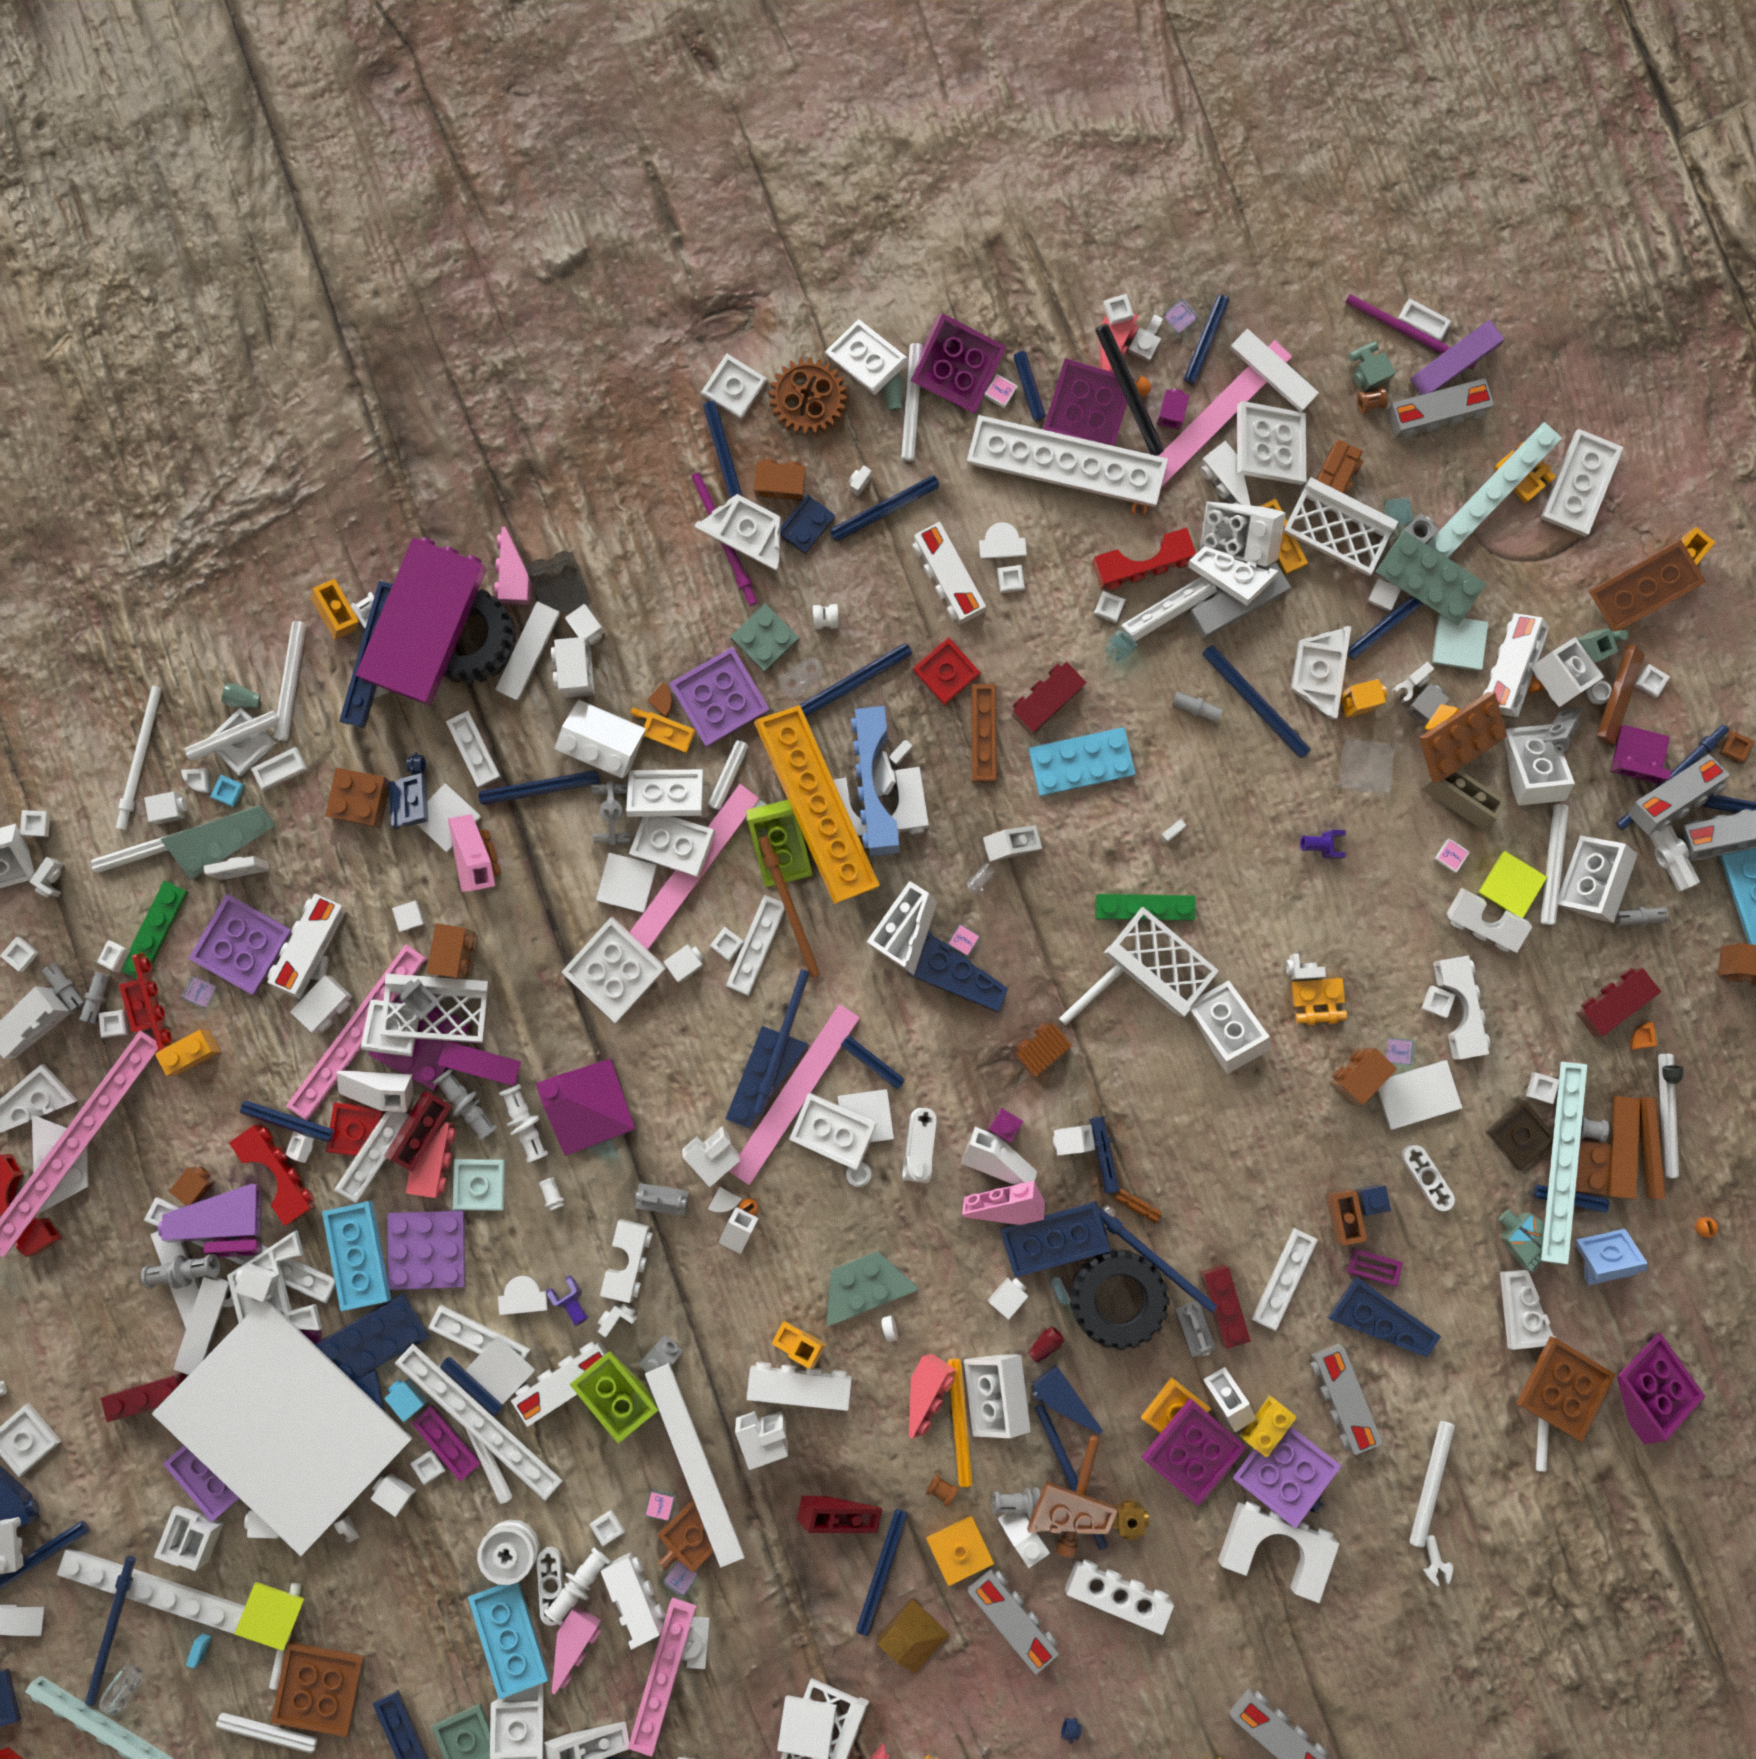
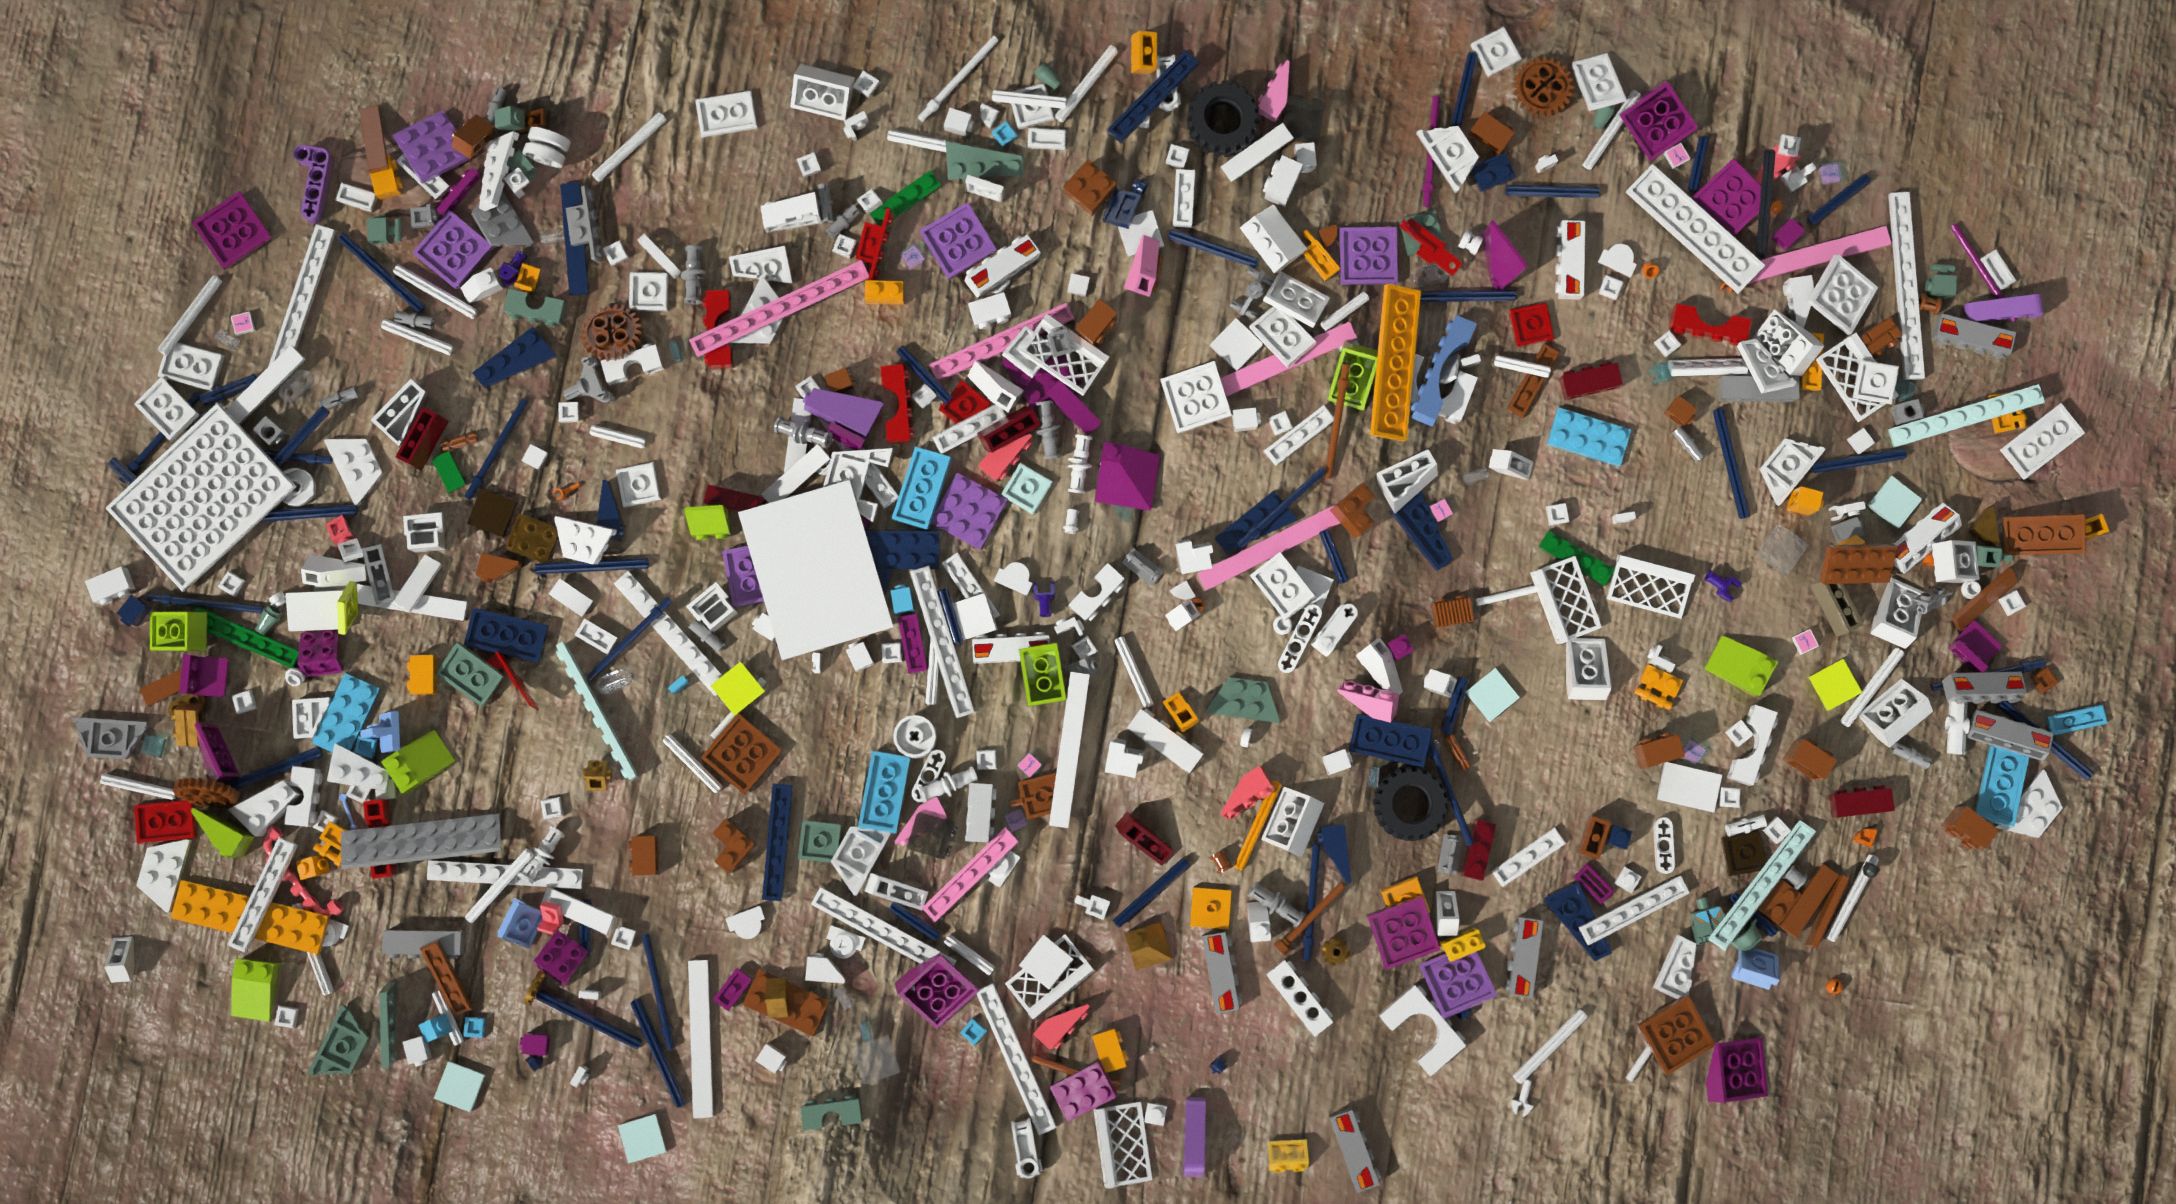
camera: 30 degrees right, 0 degrees up
white brick [234,1264,280,1302] -> none
magenta brick [356,537,487,706] -> none
wing [1027,1481,1118,1534] -> none
dark red cone [1028,1326,1065,1363] -> none
white tile [1230,329,1319,412] -> none
sand green plate [1375,530,1487,625] -> none
white arch [1447,888,1532,953] -> none
none -> white plate [575,619,619,654]
none -> lime slope [684,505,732,540]
none -> light grey pin [688,619,726,653]
none -> clear smoke bracket [907,812,958,860]
none -> white tile [1071,636,1098,660]
none -> white plate [1074,895,1110,920]
none -> white axle [1115,636,1154,708]
none -> white plate [1166,144,1189,169]
none -> white beam [1278,604,1322,673]
none -> dark orange brick [1330,482,1376,539]
none -> red piece [1399,217,1463,276]
none -> light aqua tile [1465,668,1520,722]
none -> magenta slope [1482,220,1528,290]
none -> white axle [1494,355,1551,377]
none -> white plate [1546,503,1569,526]
none -> white plate [1579,876,1689,945]
none -> white fence [1606,554,1695,619]
none -> white plate [1614,867,1641,893]
none -> orange hinge [1642,262,1659,279]
none -> dark orange brick [1664,396,1697,427]
none -> lime slope [1704,635,1778,697]
none -> white tile [1719,787,1741,808]
none -> white pin [1725,815,1767,837]
none -> sand green piece [1731,918,1762,951]
none -> dark orange brick [1782,738,1837,781]
none -> white tile [1852,360,1899,405]
none -> white plate [1888,192,1925,380]
none -> pearl gold slope [1968,507,2000,546]

